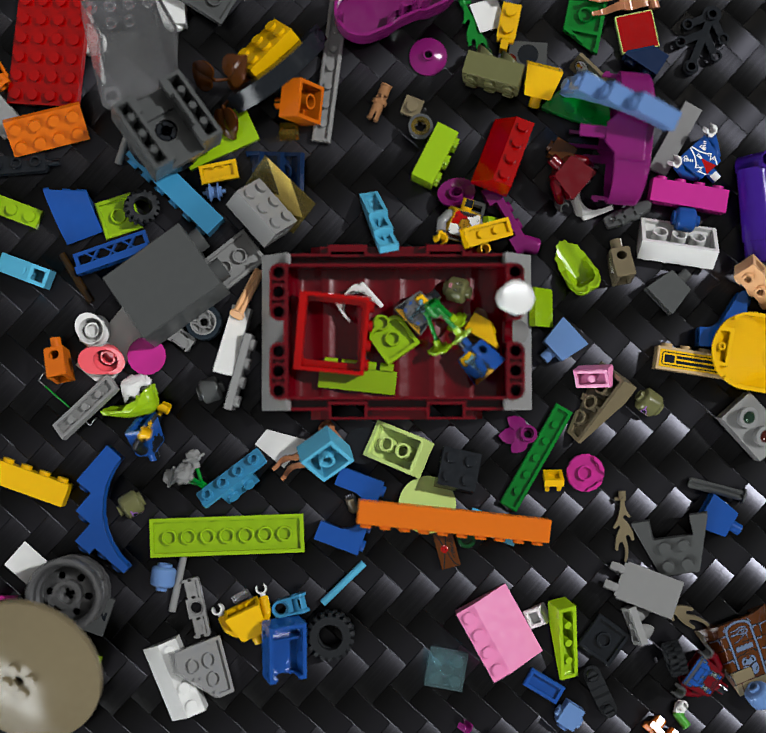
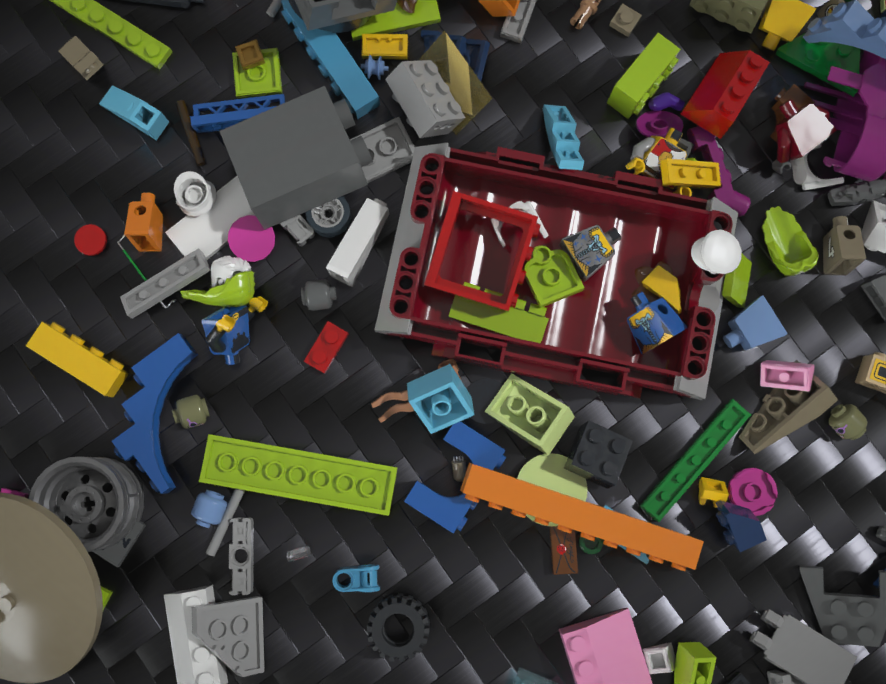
camera: 15 degrees right, 5 degrees down
white sticker [4,542,47,584] -> none
blue slope [43,187,103,245] -> none
coral piece [78,344,125,375] -> none
black tyre [123,189,160,226] -> none
light grey plant [163,449,208,489] -> none
dark azure bracket [196,448,267,508] -> none
yellow torso [211,583,272,645] -> none
light grey plate [224,333,258,410] -> none
light nougat axle [229,268,262,320] -> none
white sticker [255,429,305,468] -> none
blue piece [262,615,307,685] -> none
clear yellow slope [279,122,299,140] -> none
medium azure bar [320,560,367,606] -> none
piece [408,114,433,140] -> none
plant [423,298,472,356] -> none
olive head [442,276,473,304] -> none
magenta plate [499,416,537,453] -> none
dark tan piece [613,491,634,562] -> none
none -> red piece [74,224,107,256]
none -> pearl gold tile [235,40,265,71]
none -> red plate [304,321,349,374]
none -> dark purple arm [648,92,685,111]
none -> dark blue slope [716,500,767,552]

